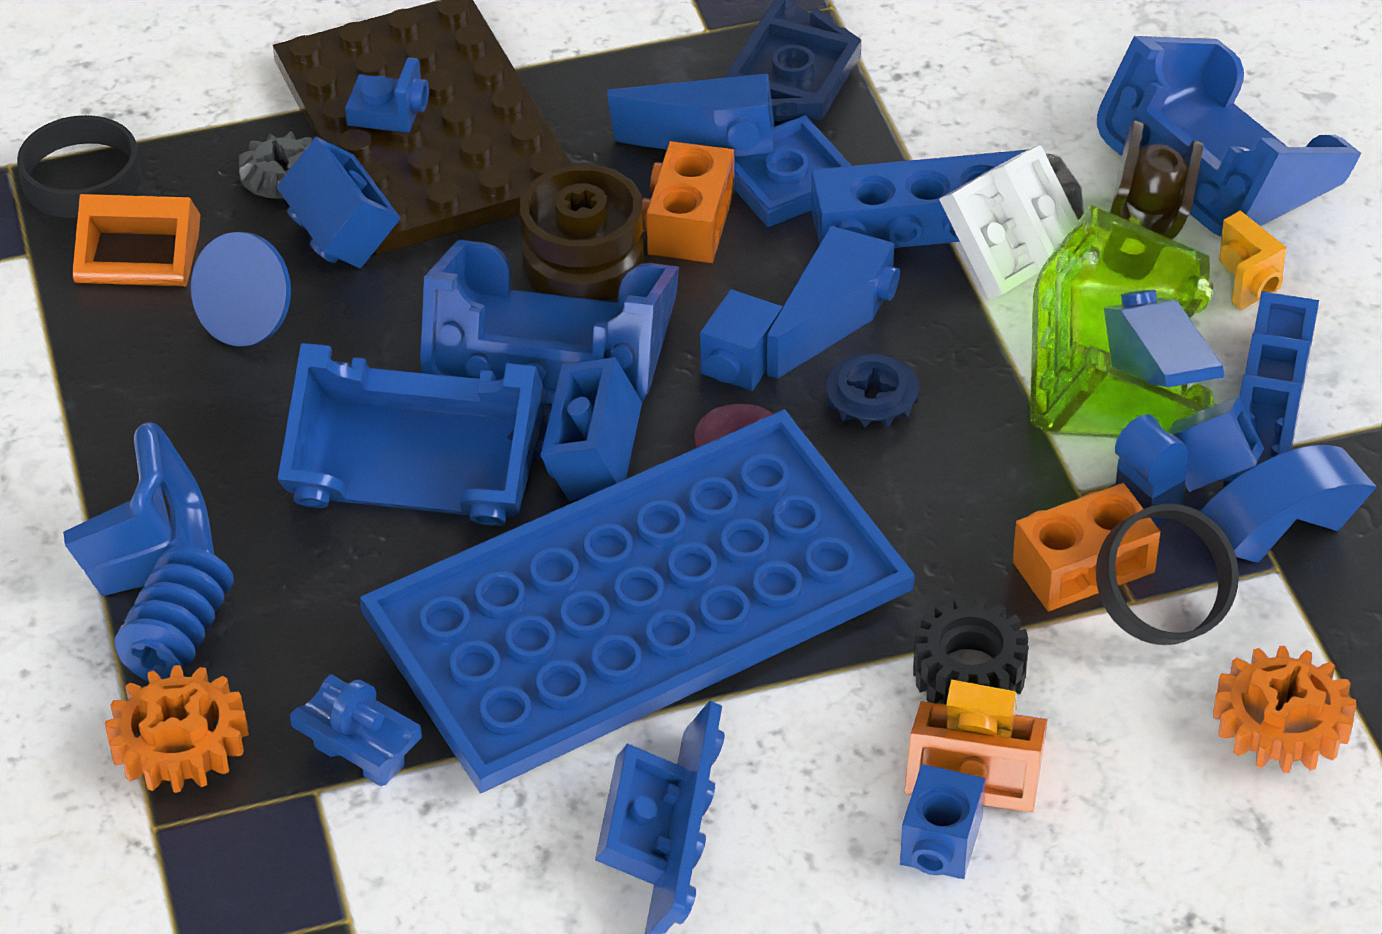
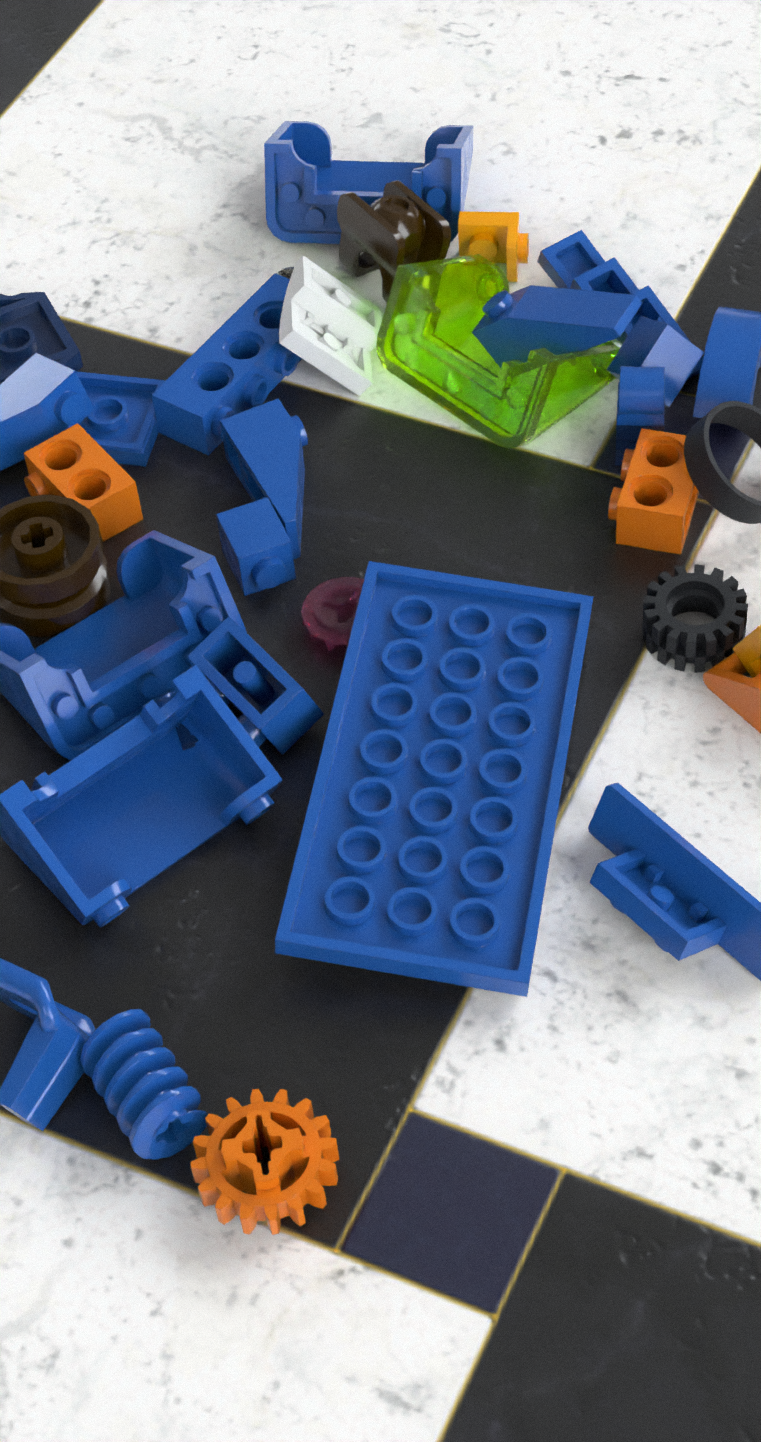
camera: 45 degrees left, 5 degrees up
blue hips [290,674,422,786] -> none
dark blue gear [826,354,919,429] -> none

